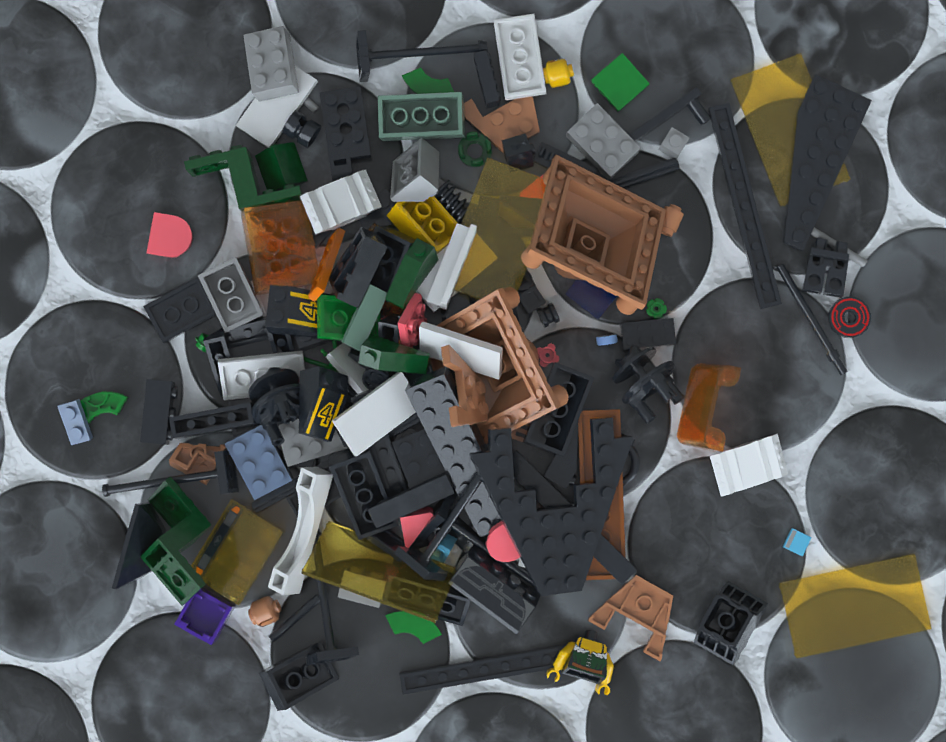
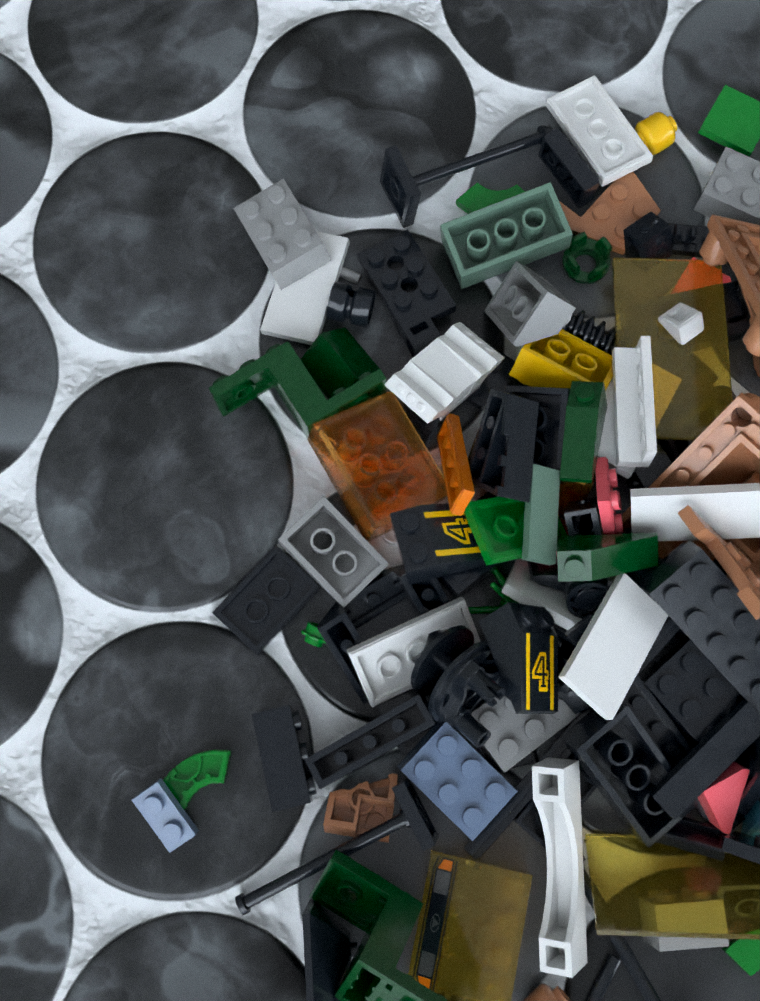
camera: 15 degrees left, 10 degrees down
coral tile [147,212,193,258] -> none
none -> white slope [658,302,704,345]

